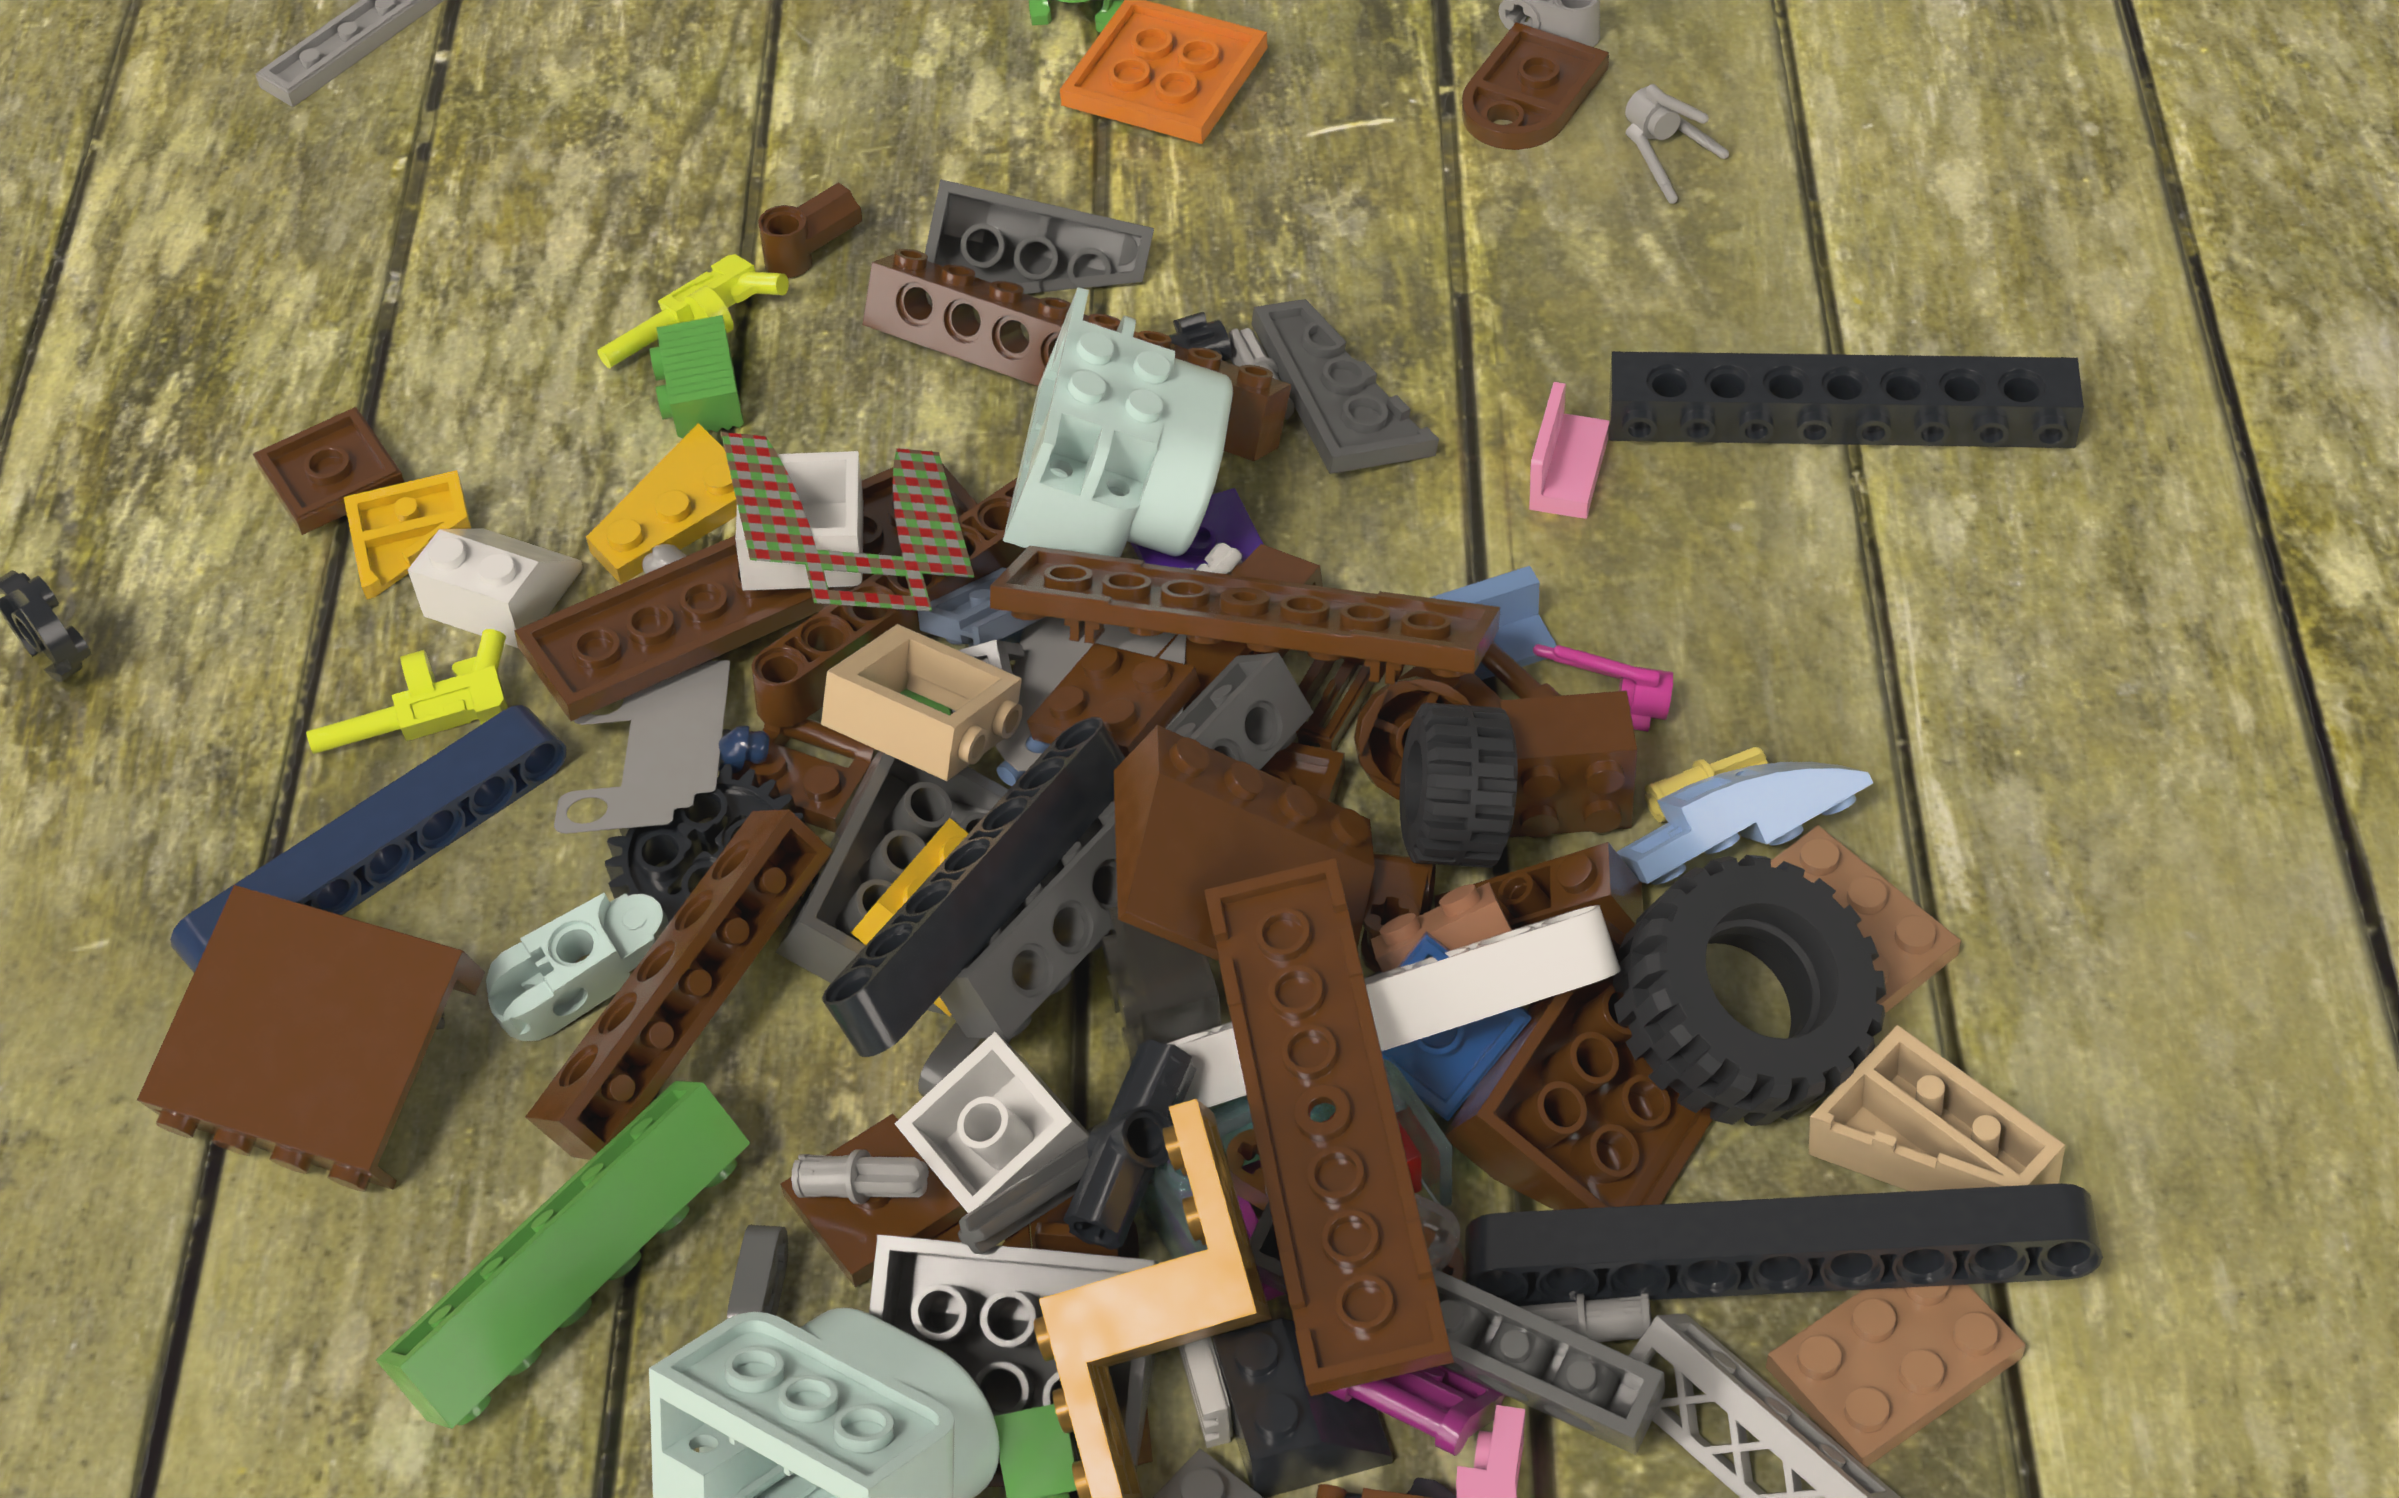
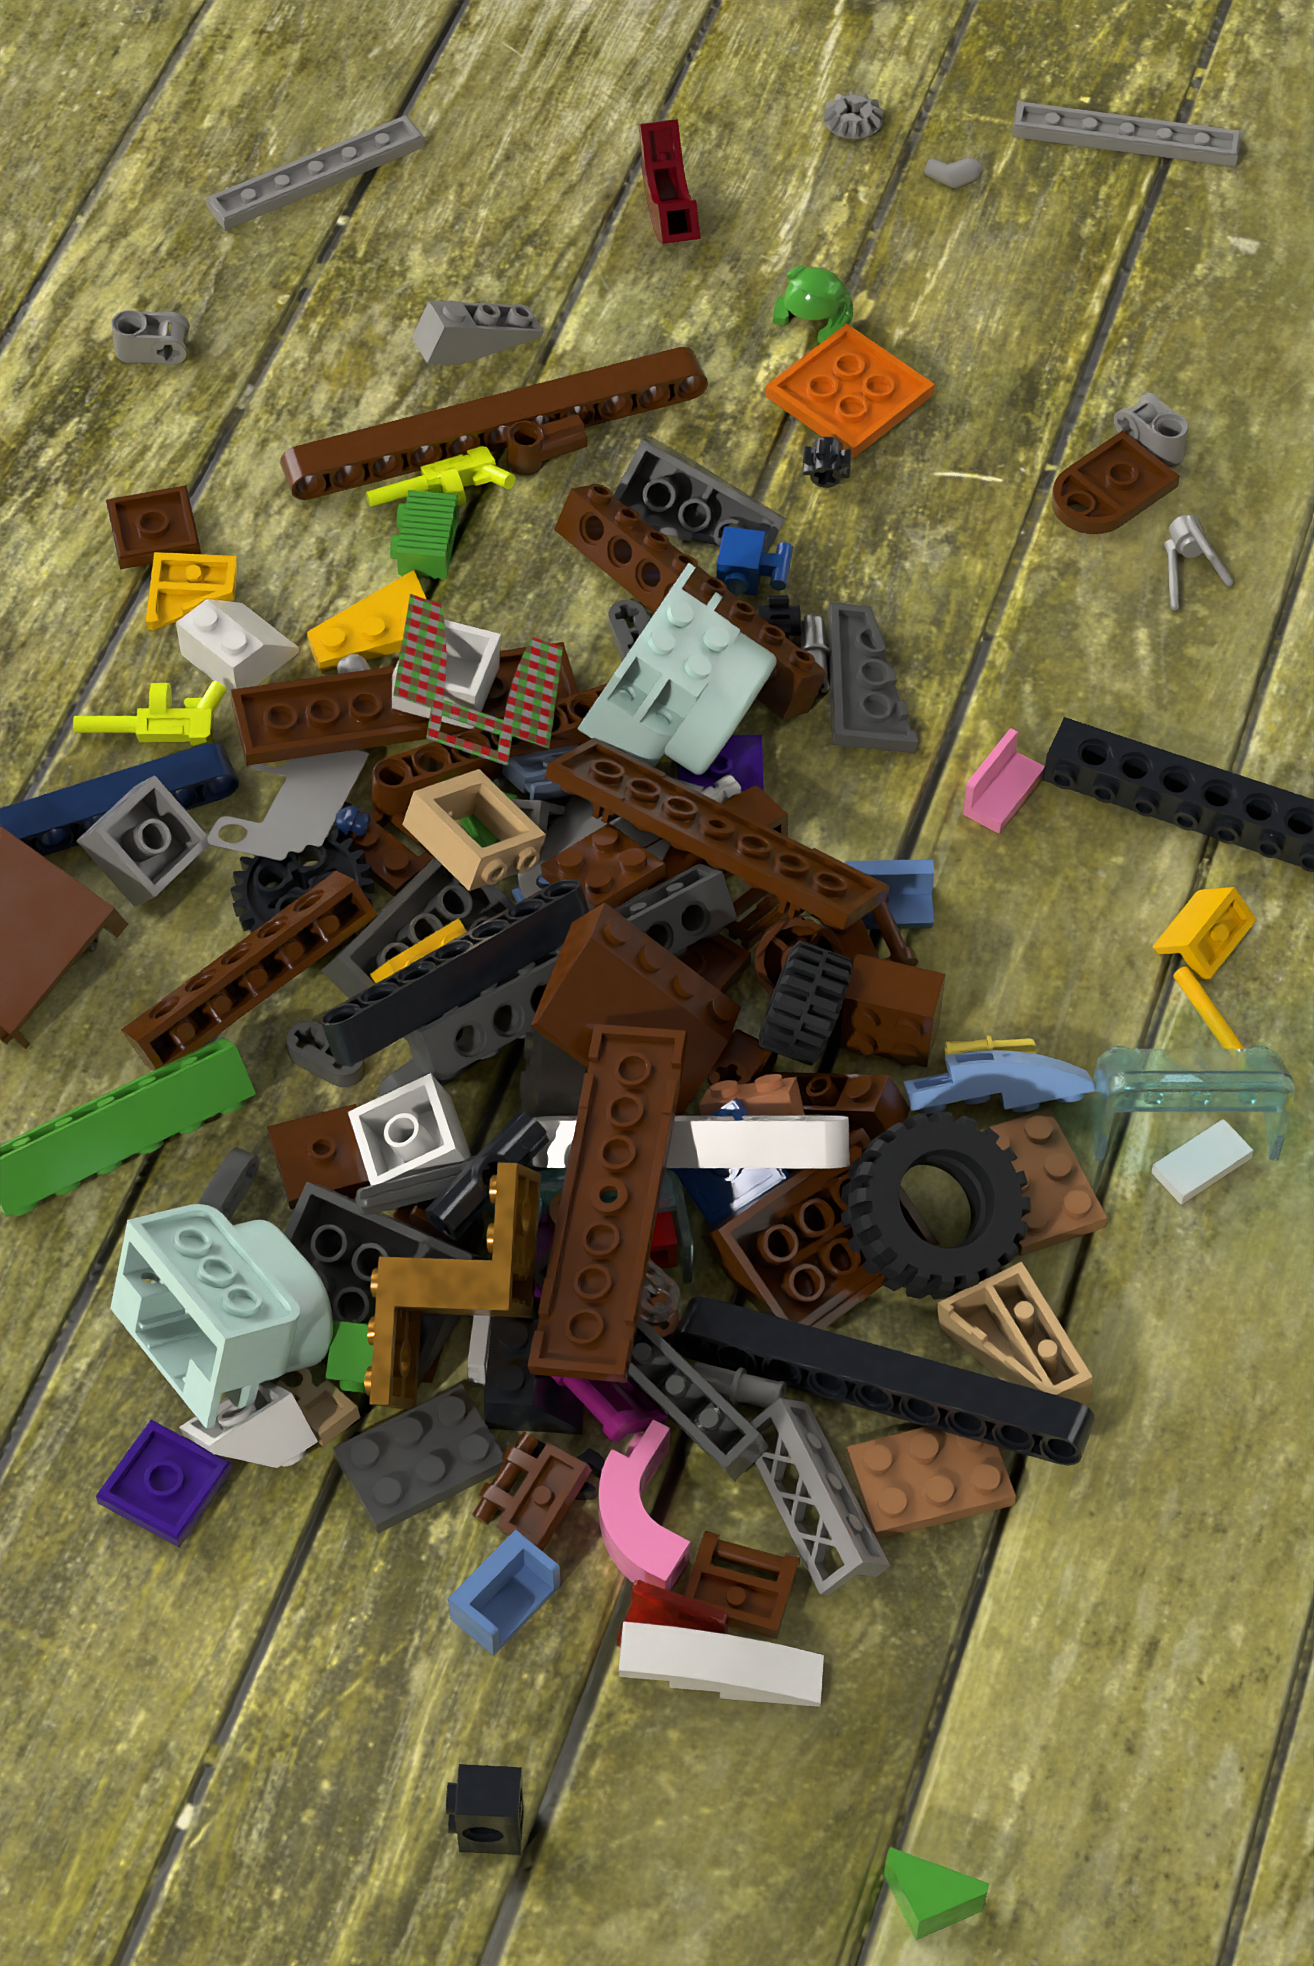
camera: 15 degrees right, 5 degrees up
light aqua piece [486,893,669,1041] -> none
light grey axle [791,1150,929,1204] -> none
dark pink plant [1533,644,1673,732] -> none
none -> light grey brick [76,775,210,907]
none -> light grey piece [112,310,190,365]
none -> reddish brown beam [280,347,708,500]
none -> dark grey beam [286,1021,365,1087]
none -> light grey slope [412,300,544,365]
none -> dark grey beam [608,599,650,661]
none -> blue brick [717,527,793,596]
none -> black gear [802,437,852,488]
none -> clear light blue windscreen [1090,1046,1296,1160]
none -> white tile [1151,1119,1254,1205]
none -> yellow panel [1153,887,1257,979]
none -> yellow bar [1173,966,1259,1079]

